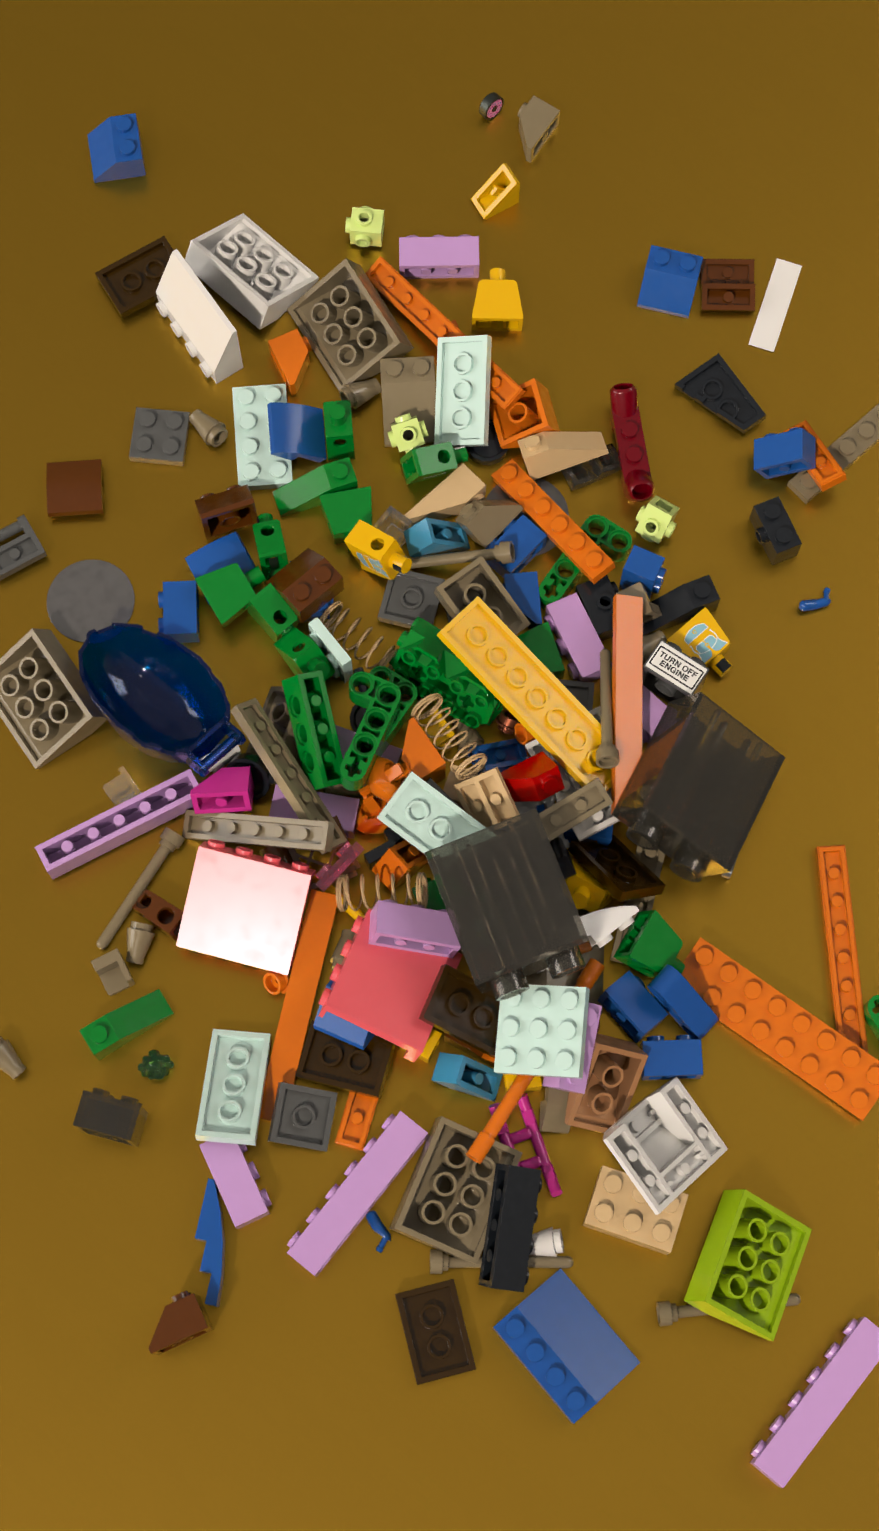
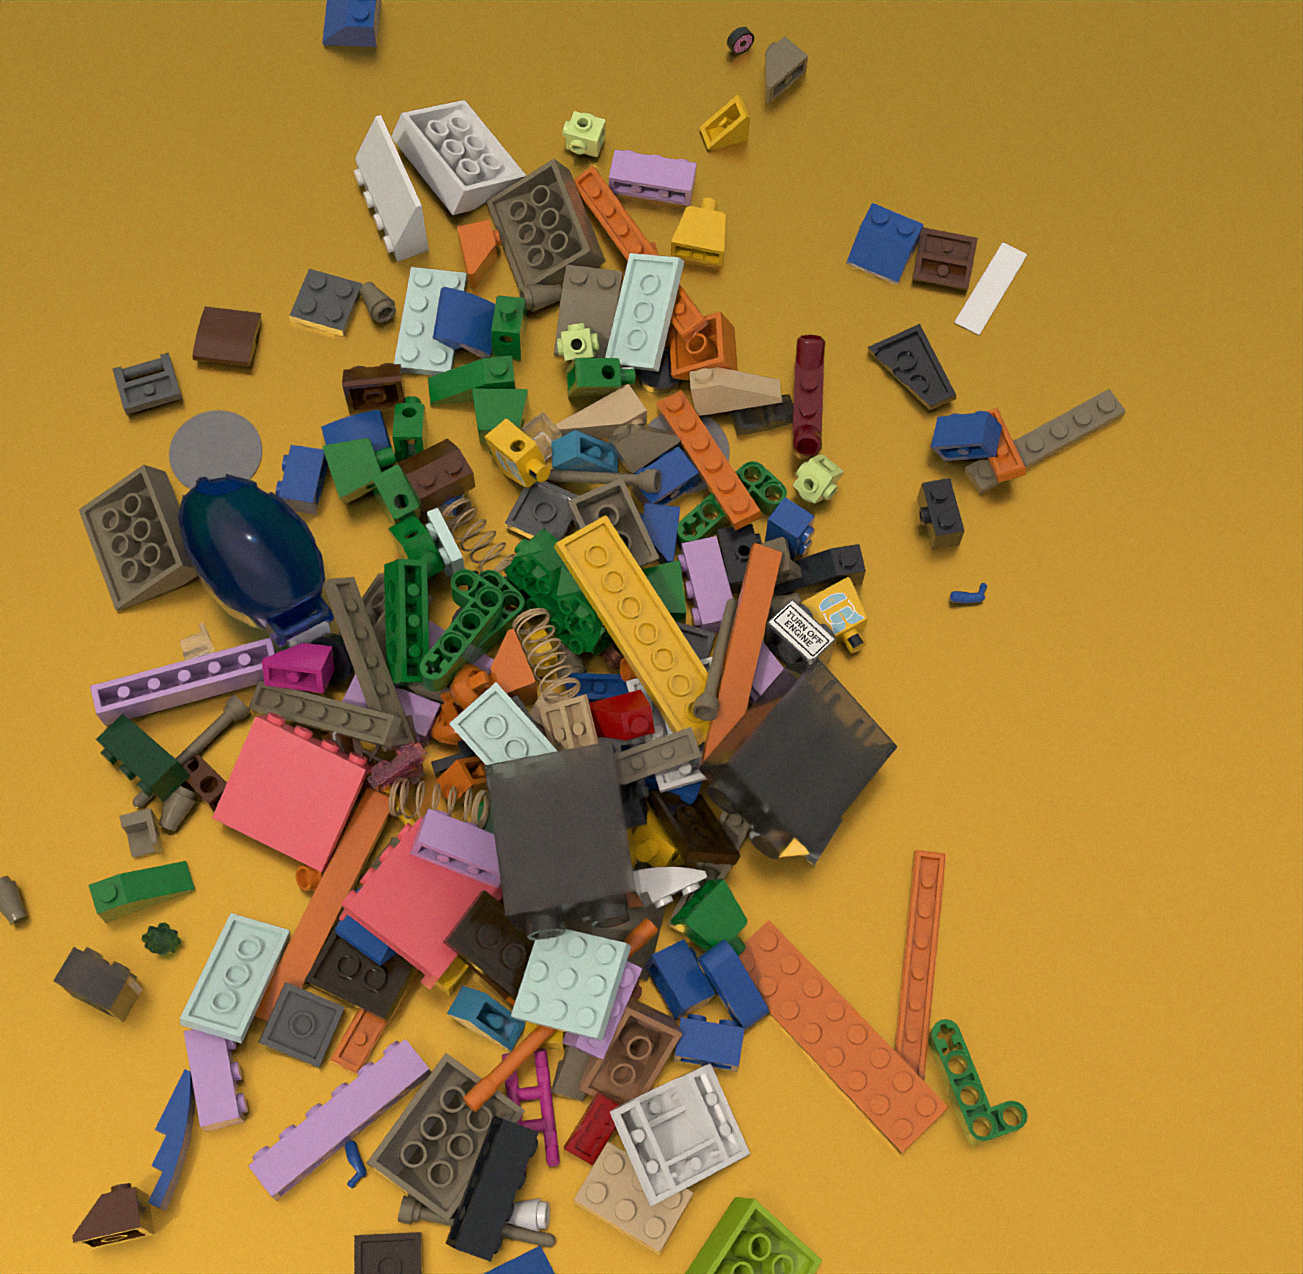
camera: 10 degrees right, 5 degrees down
dark brown plate [95,236,174,319] -> none
none -> dark green brick [96,714,190,802]
none -> red plate [564,1091,621,1165]

